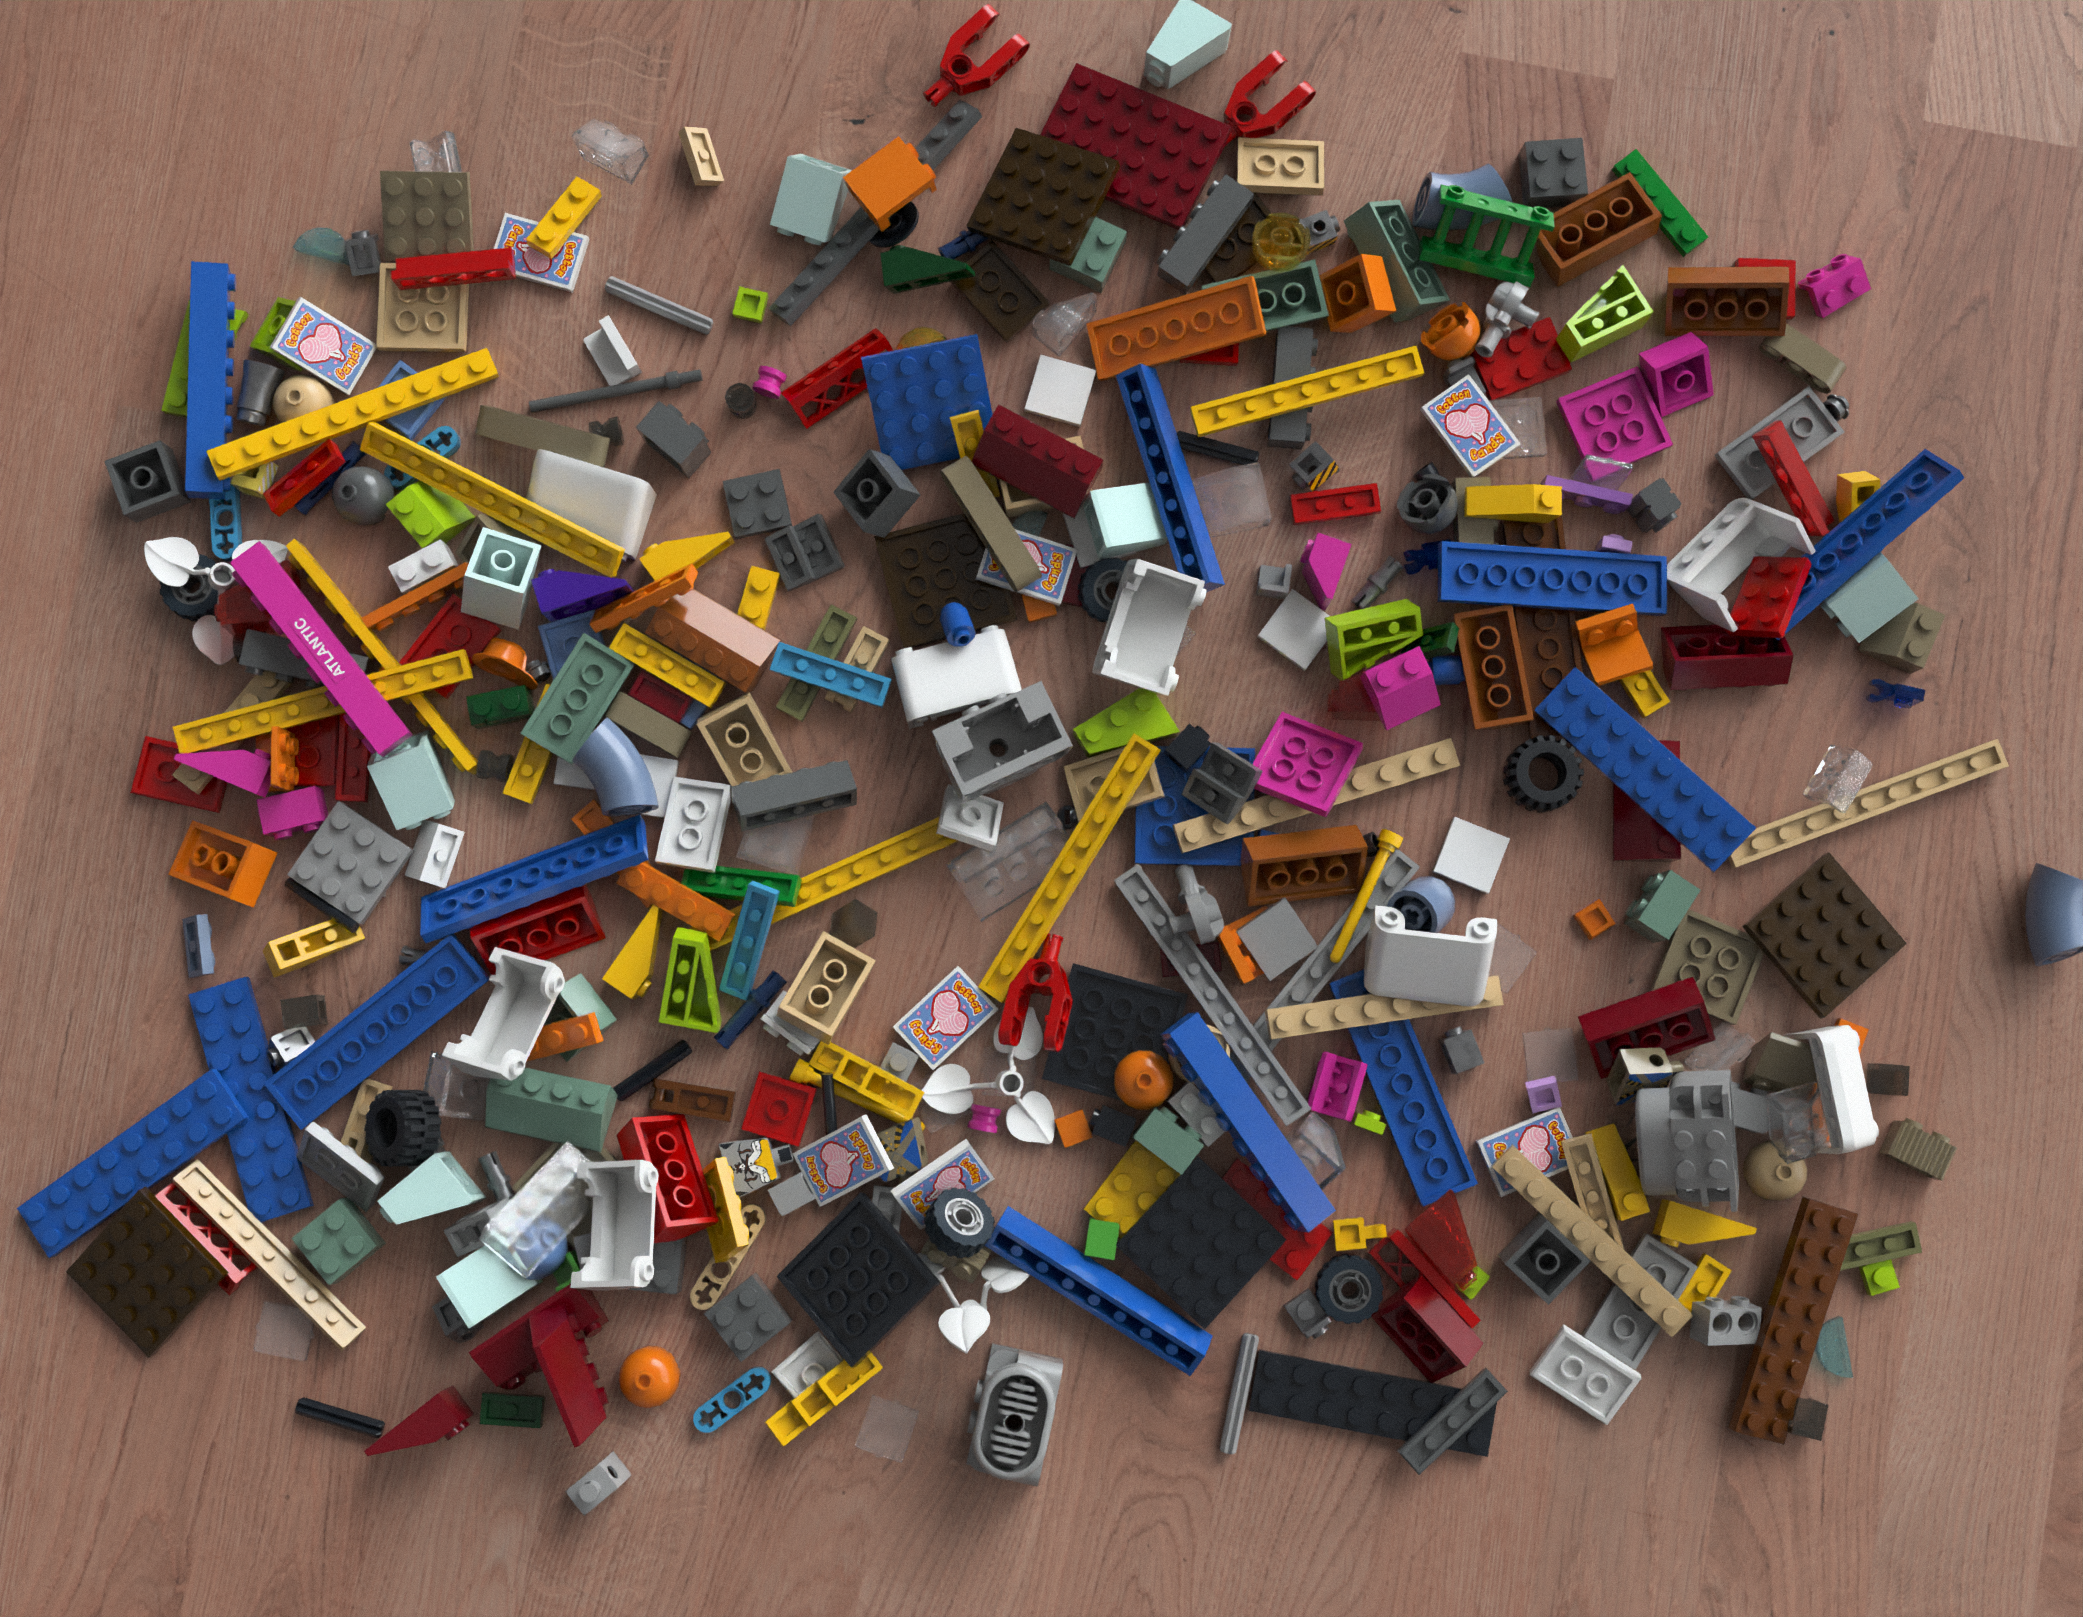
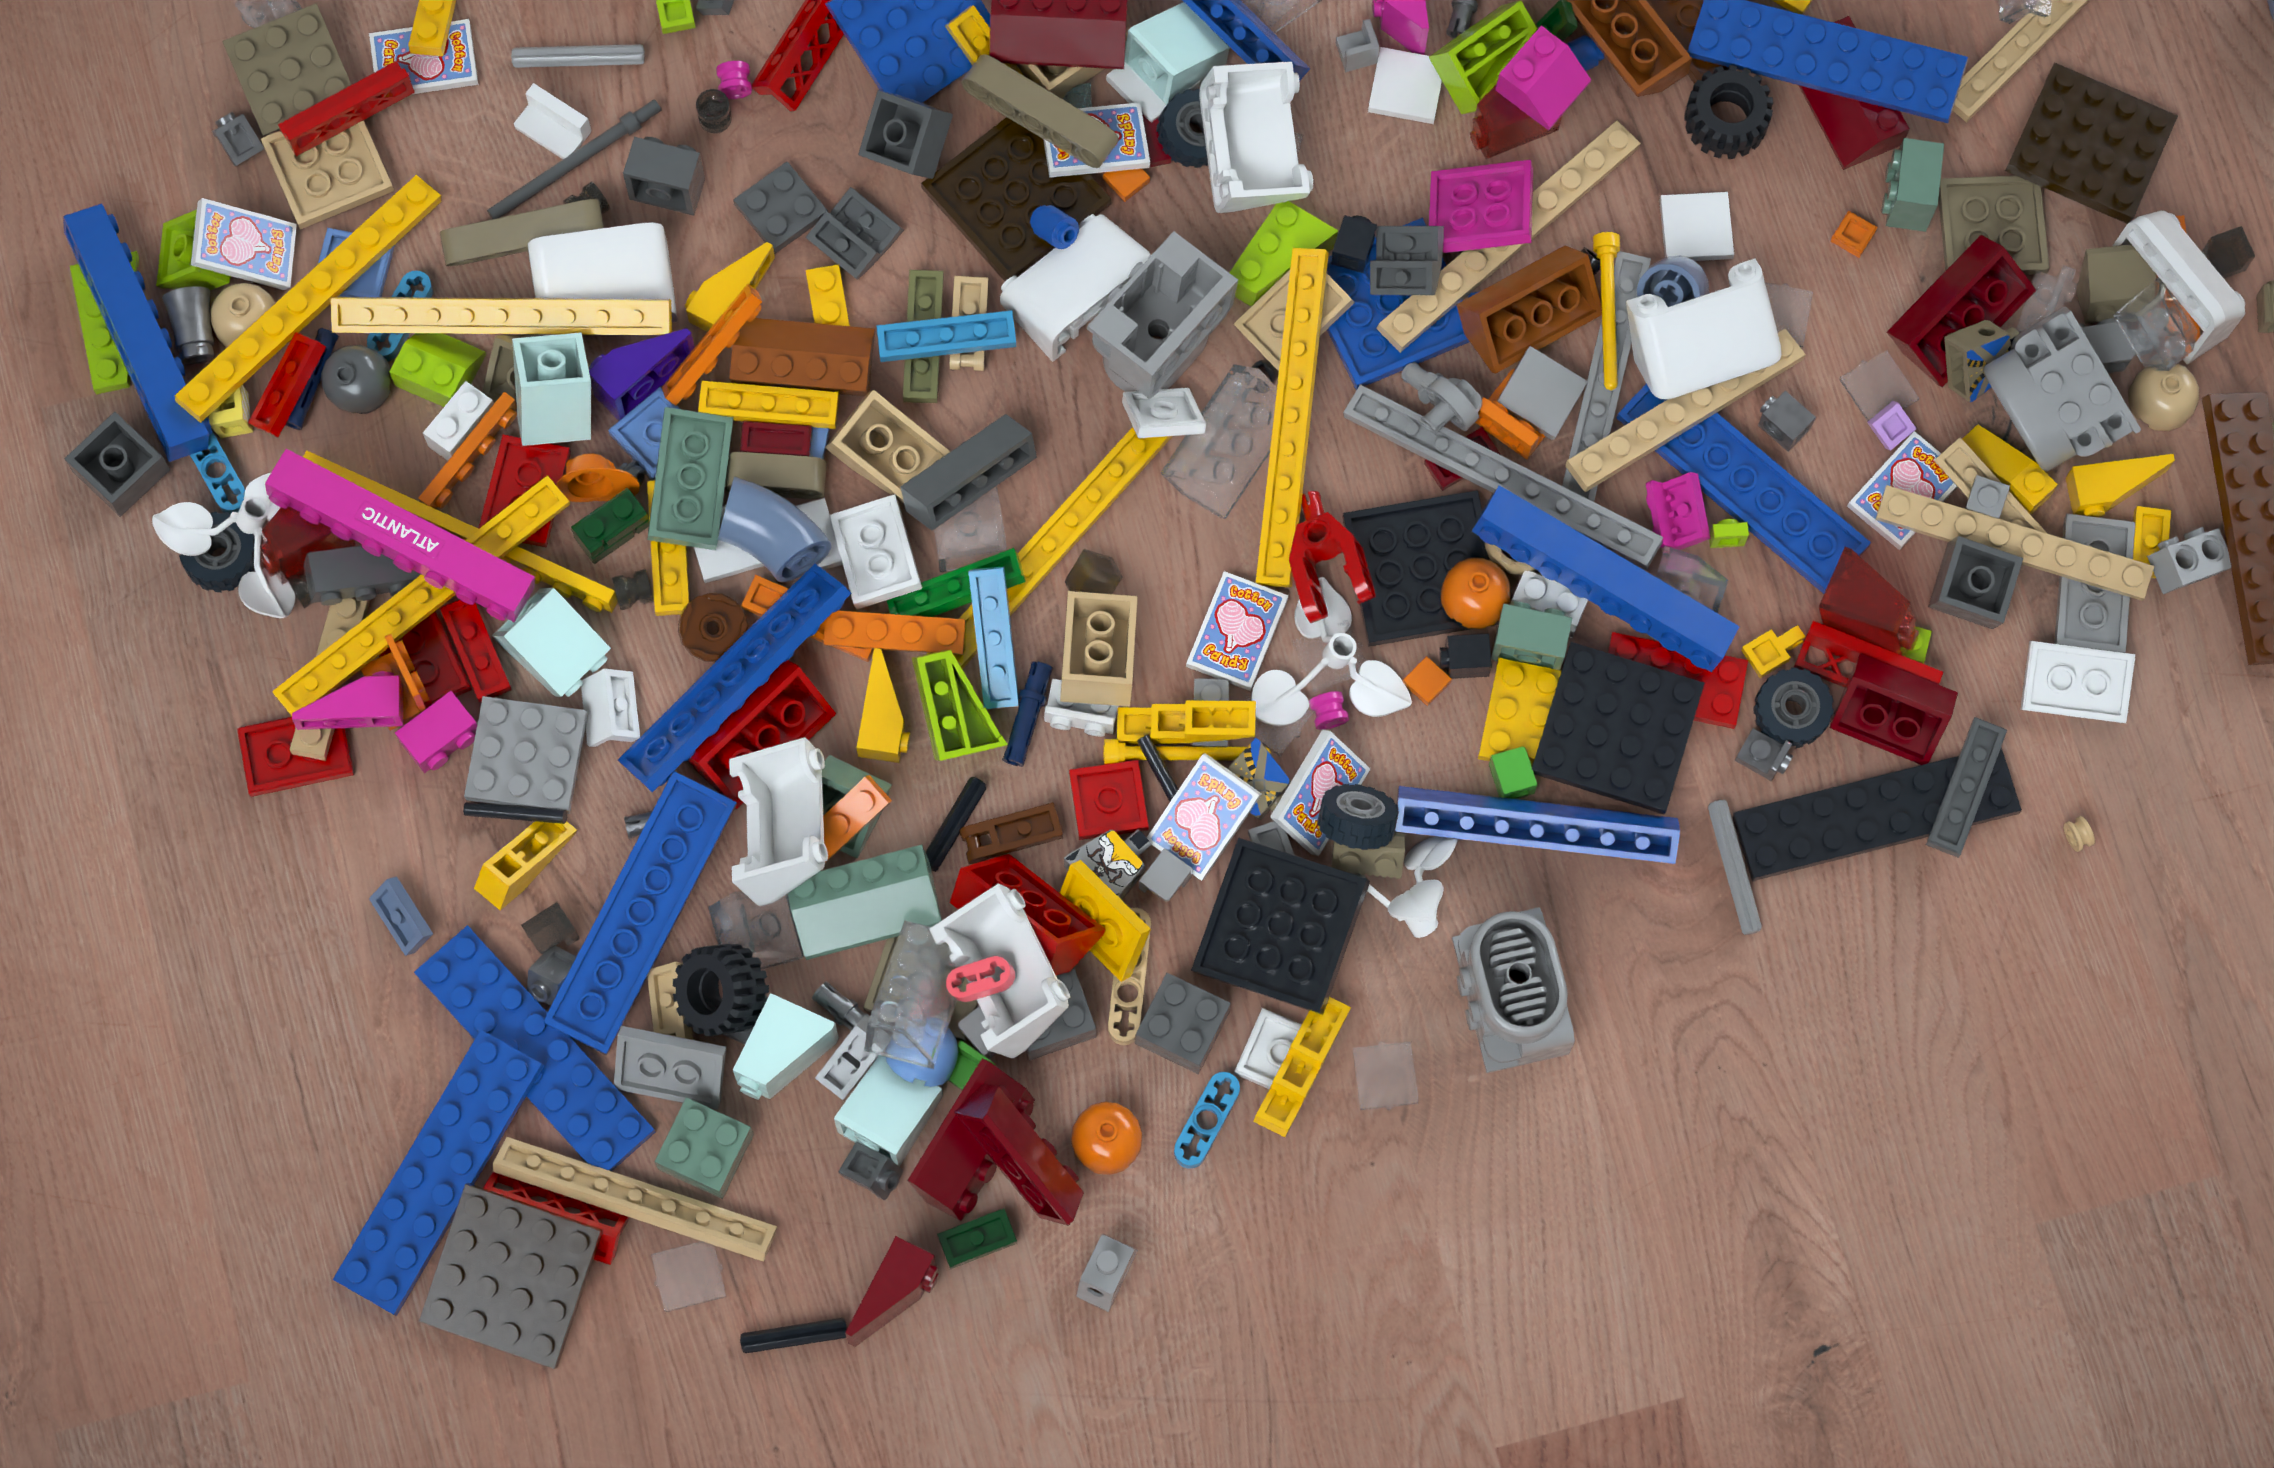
camera: 25 degrees left, 10 degrees down
orange slope [168,820,277,908] -> none
clear light blue tile [293,227,350,266] -> none
none -> reddish brown plate [678,593,748,662]
none -> coral beam [946,956,1015,1002]
none -> light grey plate [1965,475,2010,519]
none -> tan bush [2064,816,2095,852]

